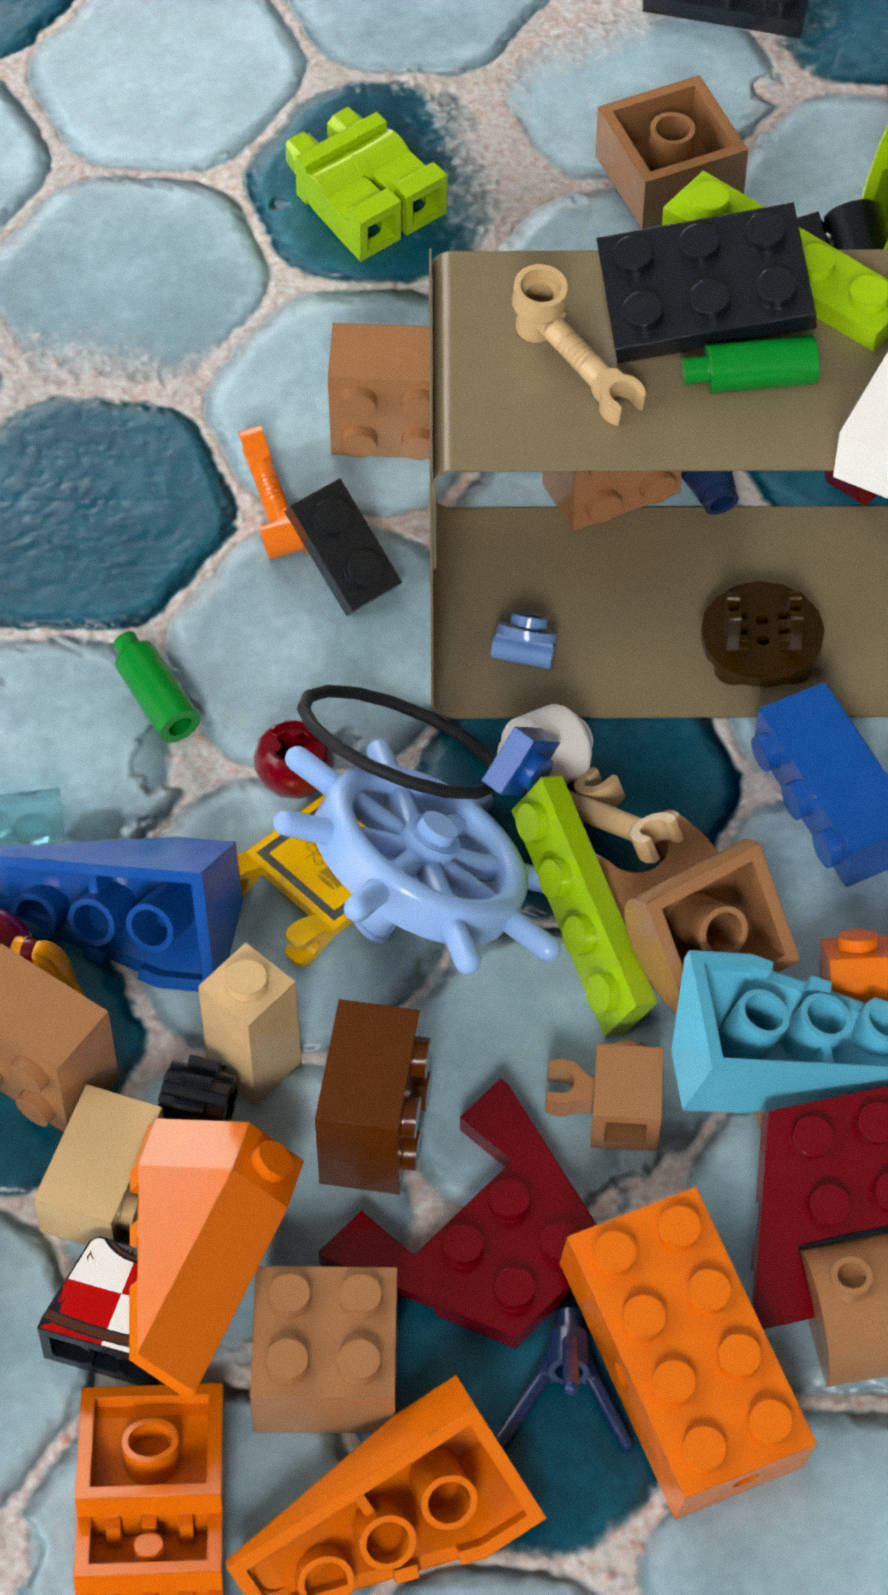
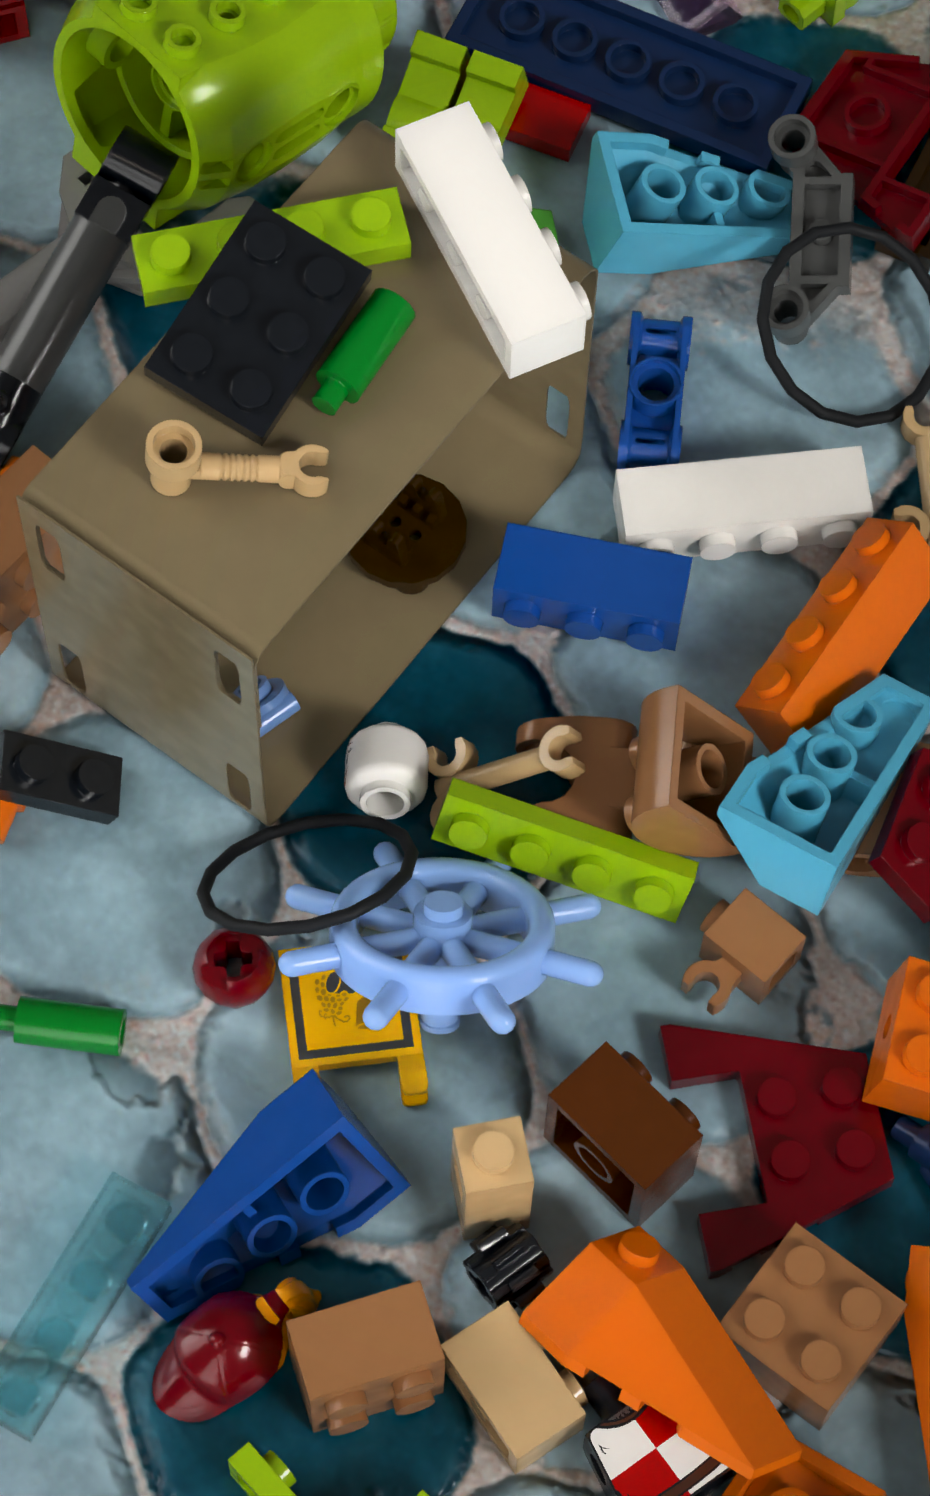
camera: 55 degrees left, 10 degrees up
blue plate [481,726,561,795] -> none

